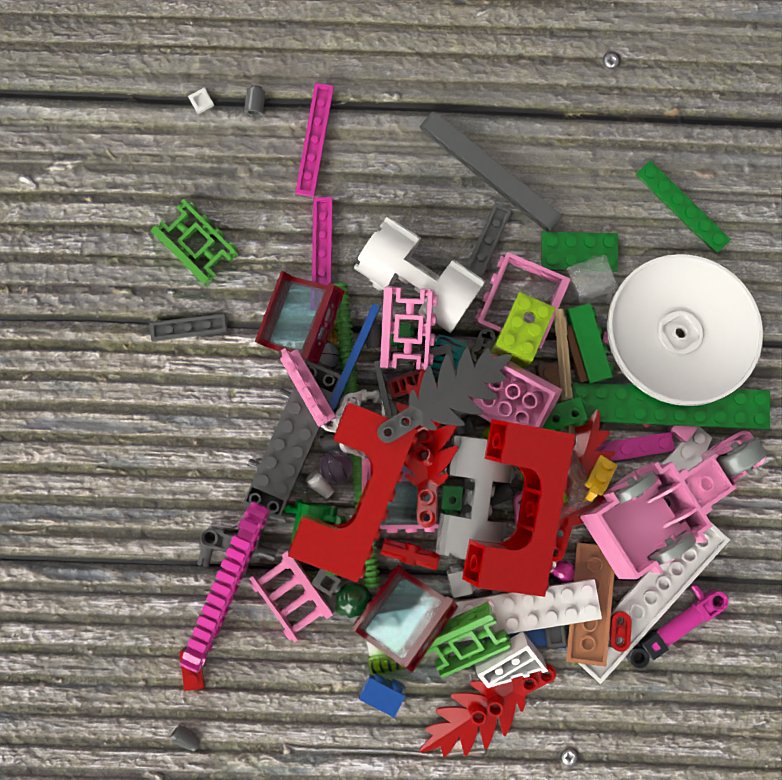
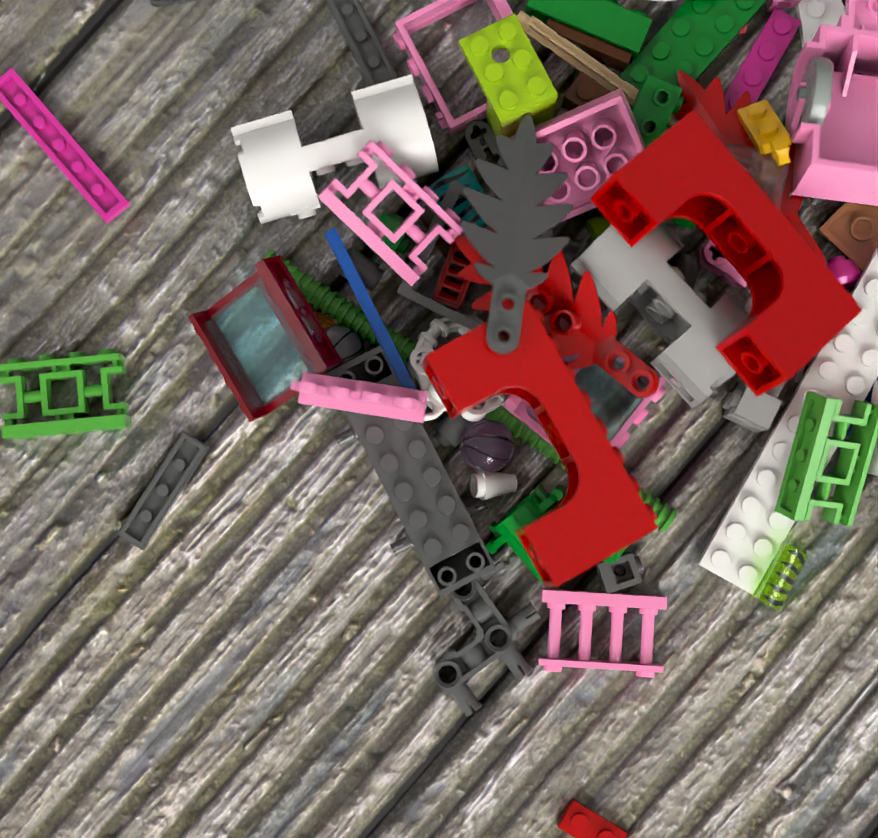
camera: 45 degrees left, 0 degrees up
dark pink piece [180,501,270,673] -> none
dark pink plate [311,197,333,311] -> none
dark green hair [335,582,372,618] -> none
clear light blue panel [352,564,458,673] -> none
blue slope [359,674,405,718] -> none
red piece [380,538,440,570] -> none
green brick [441,485,463,514] -> none

